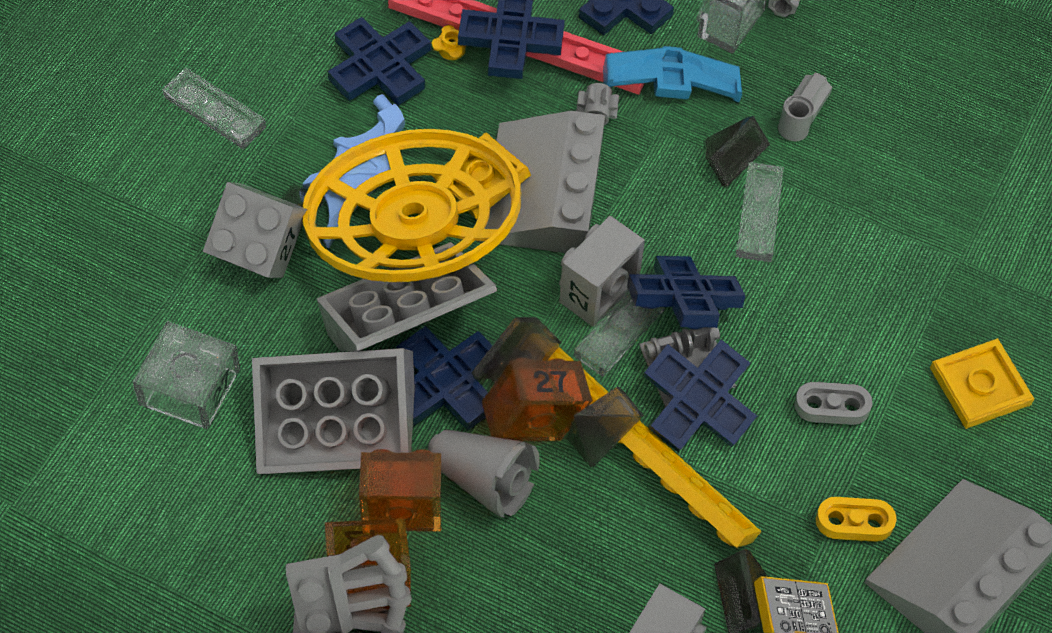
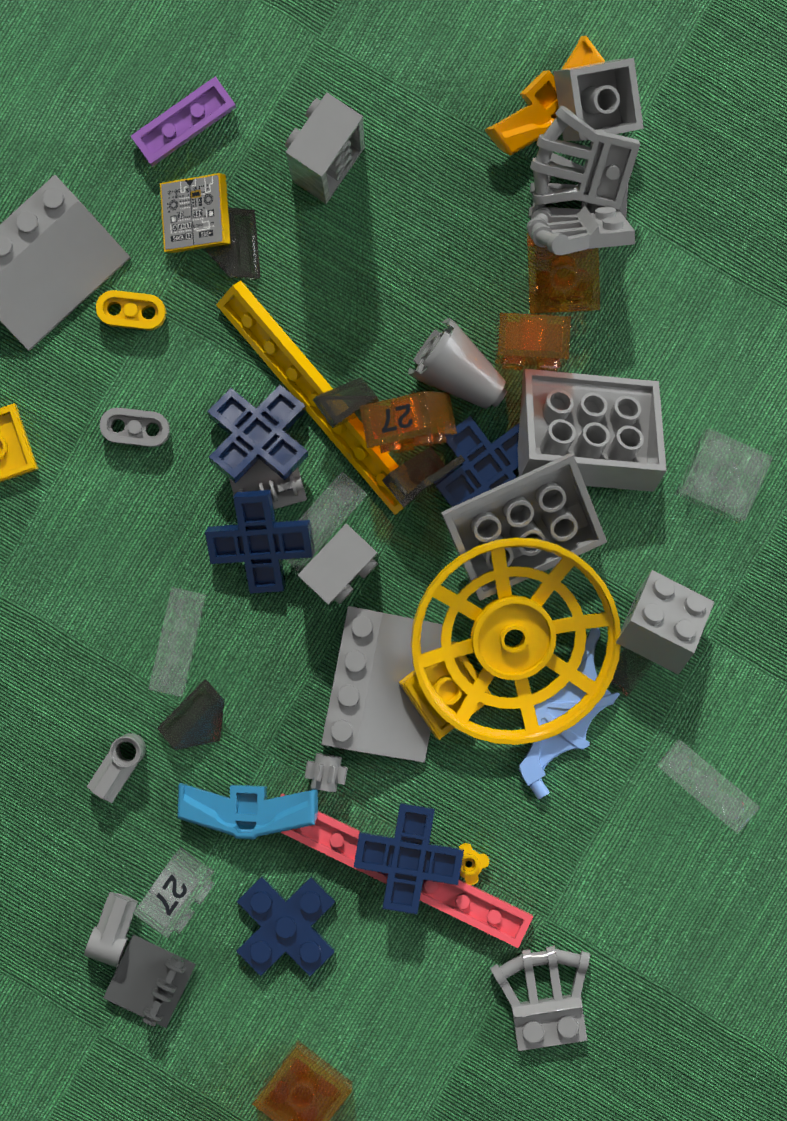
camera: 175 degrees left, 30 degrees up
dark blue plate [328,17,431,105] -> none

